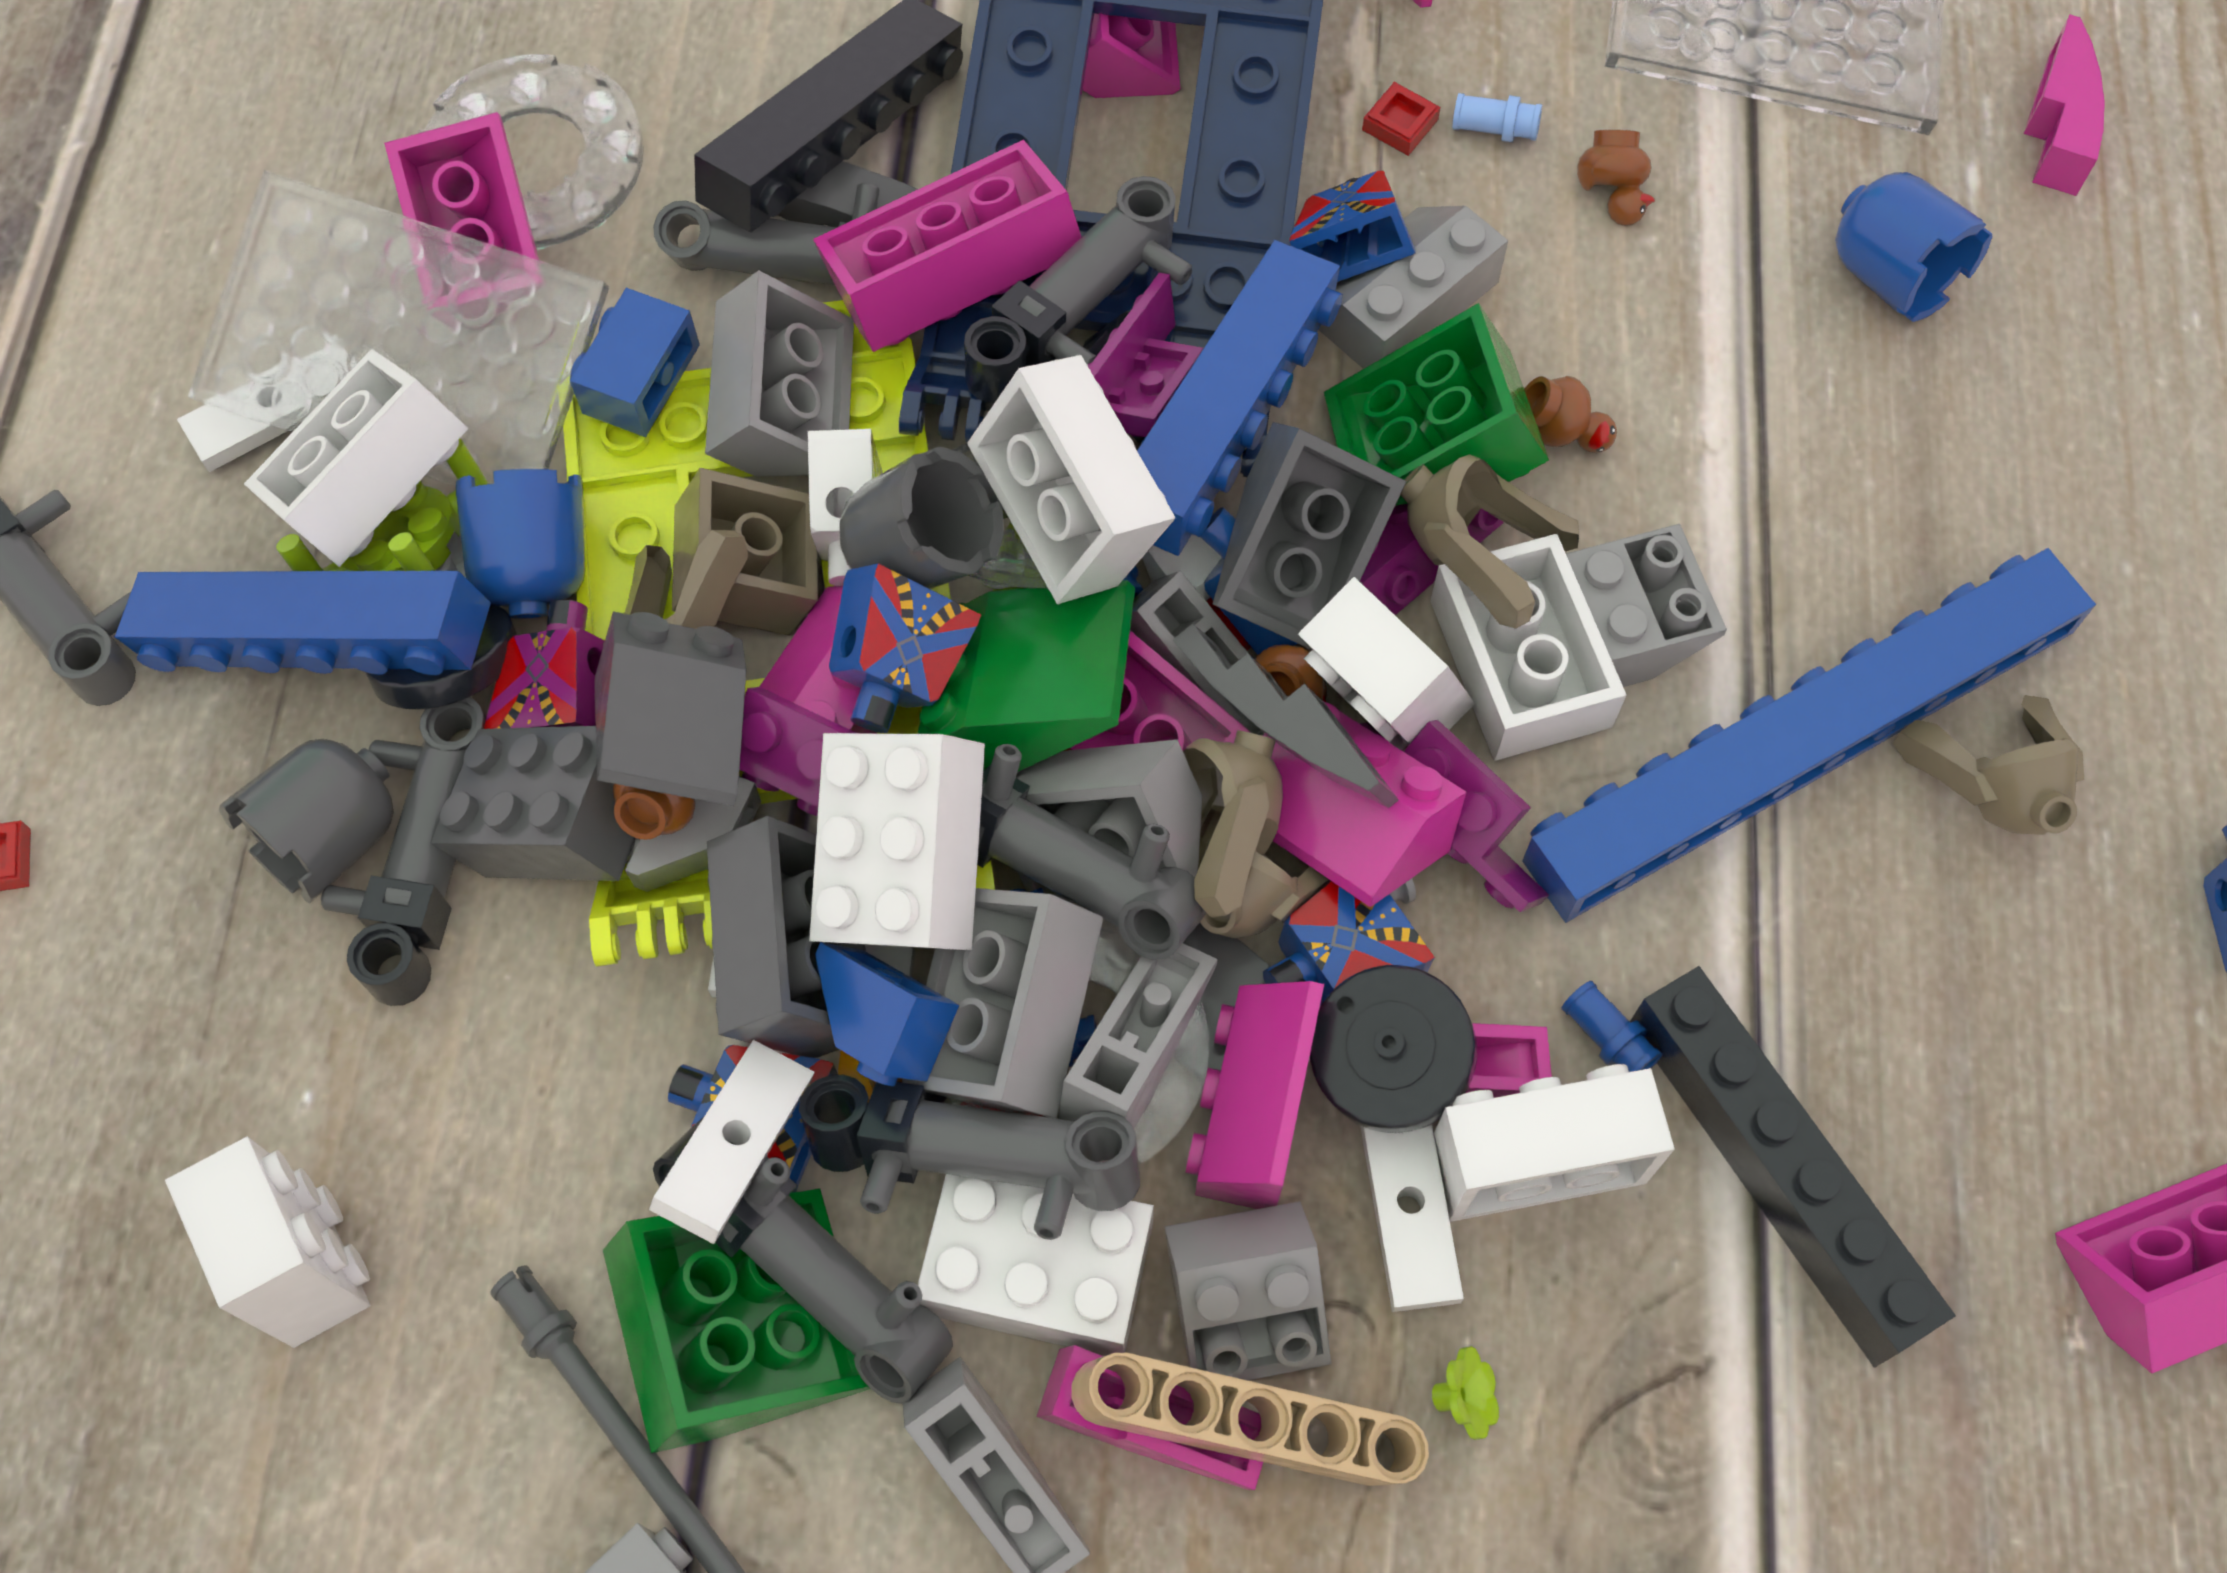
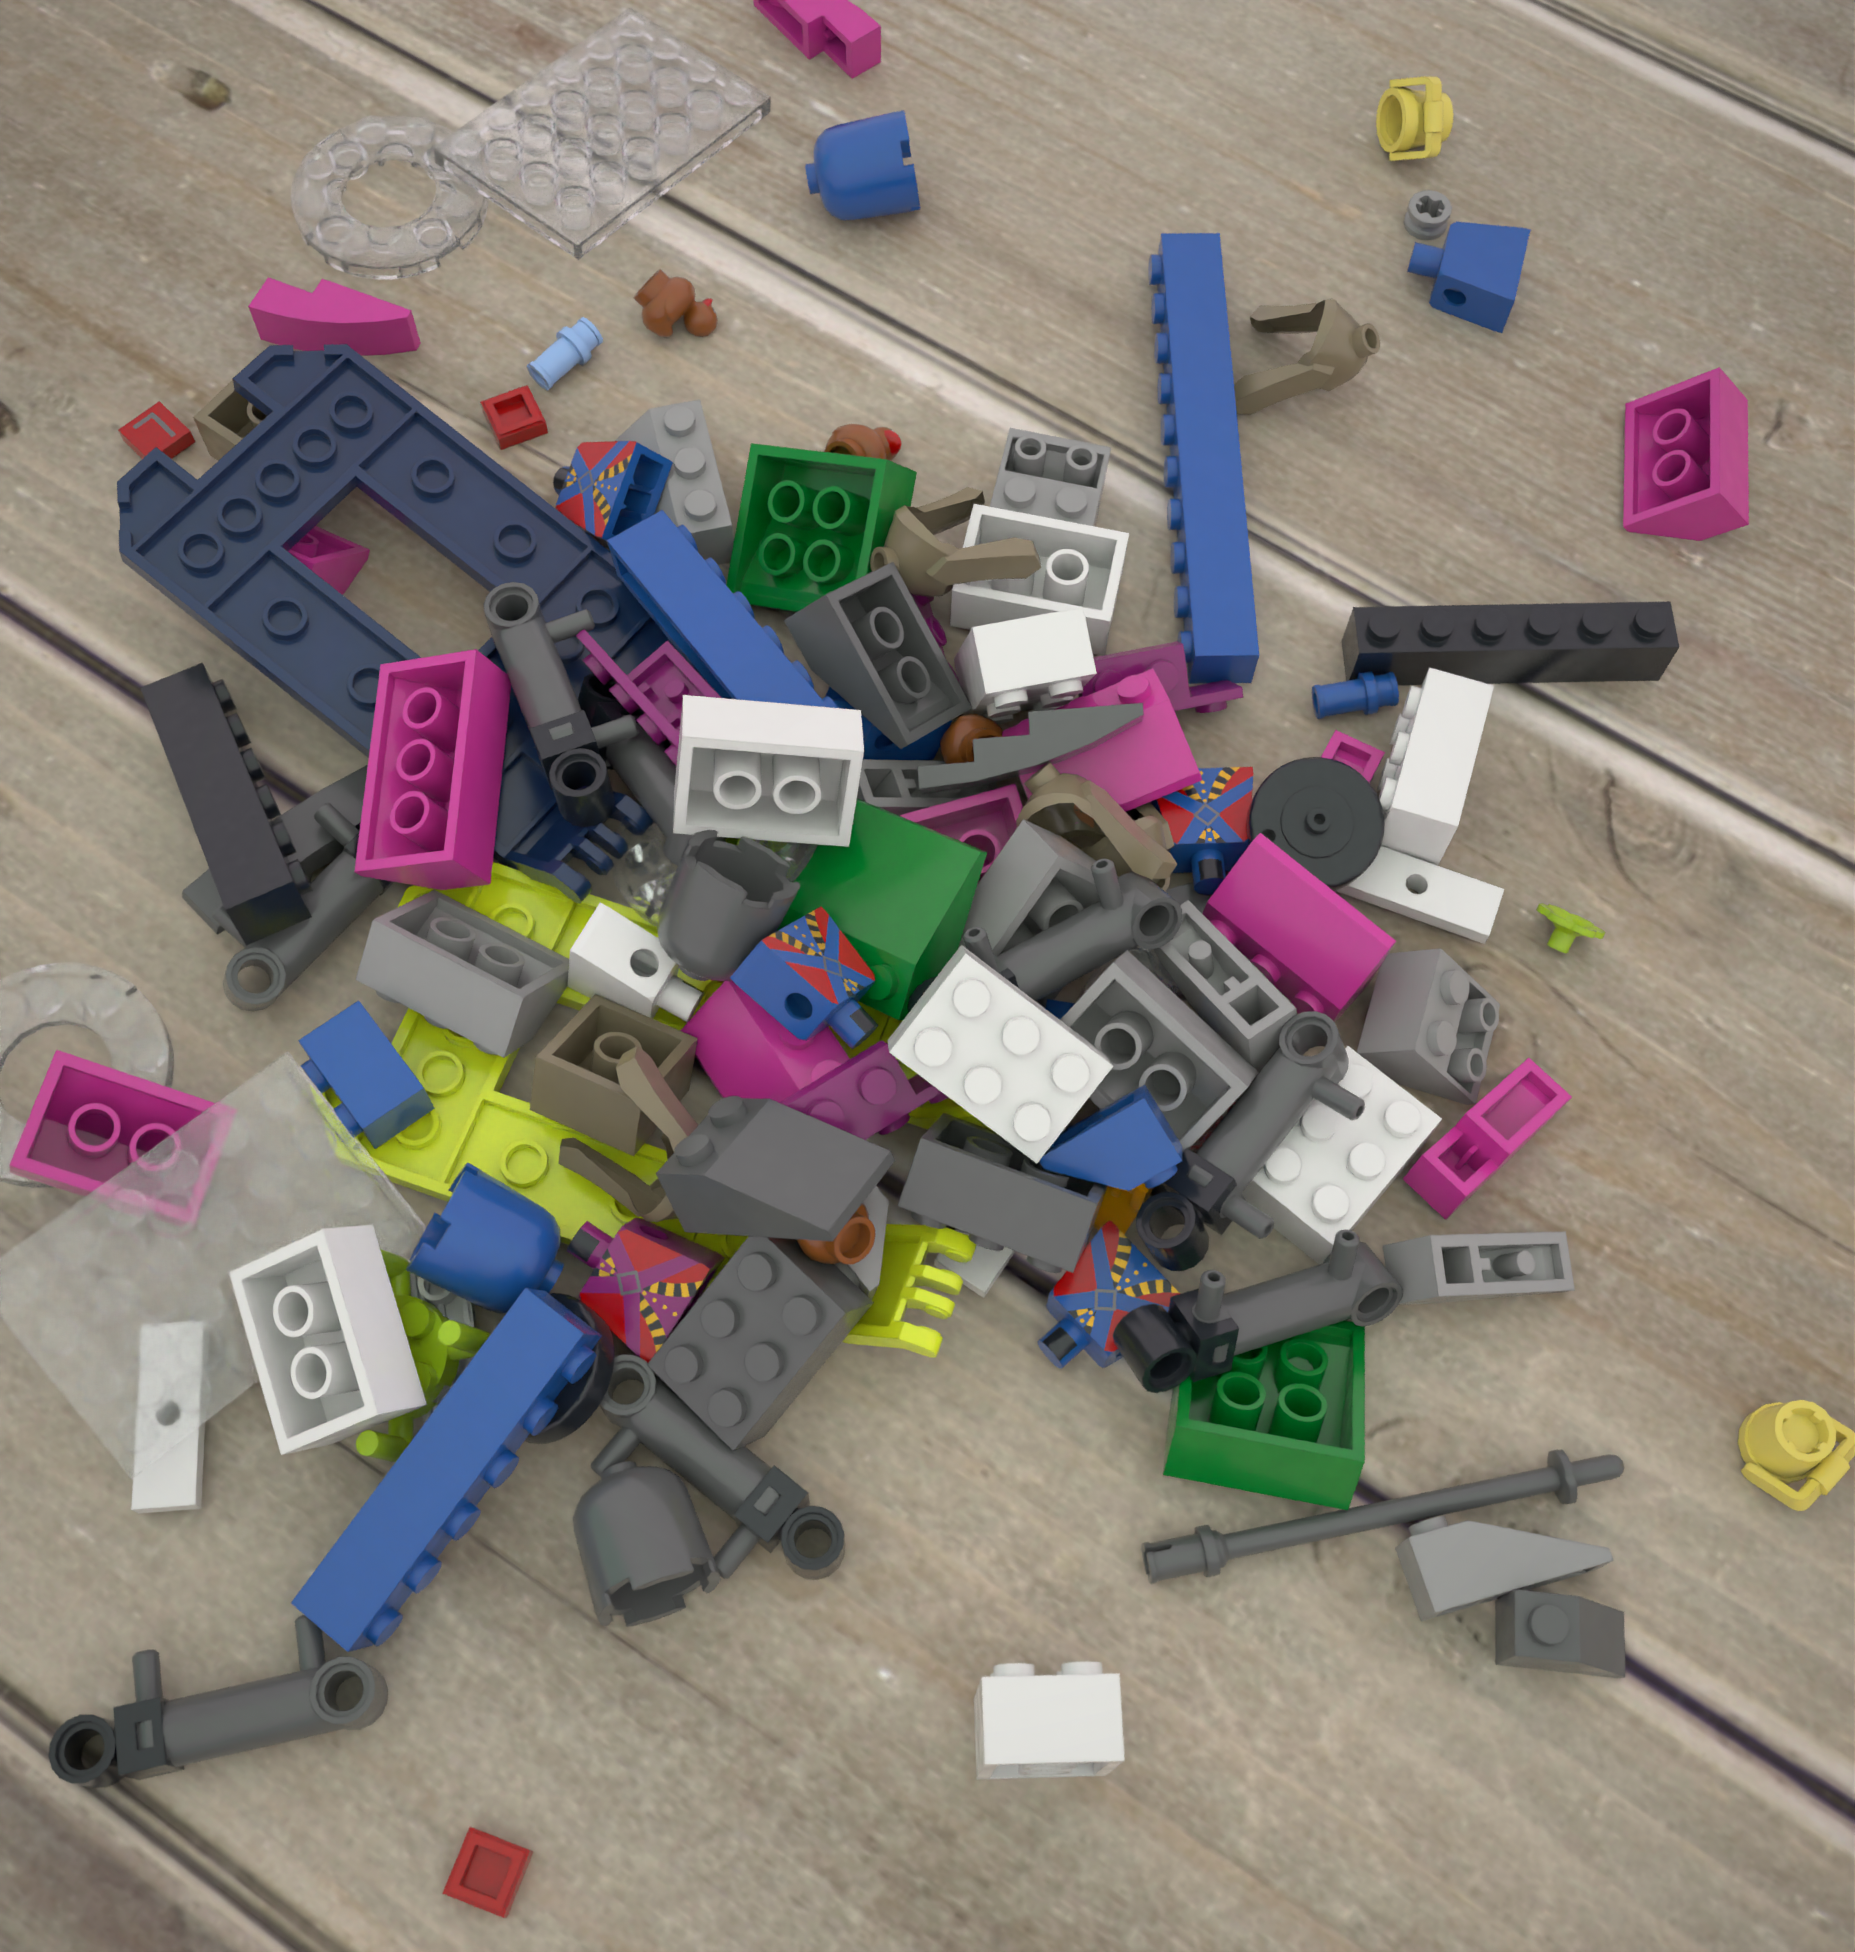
camera: 65 degrees left, 0 degrees up
white tile [649,1040,814,1244] -> none
tan beam [1072,1352,1429,1486] -> none

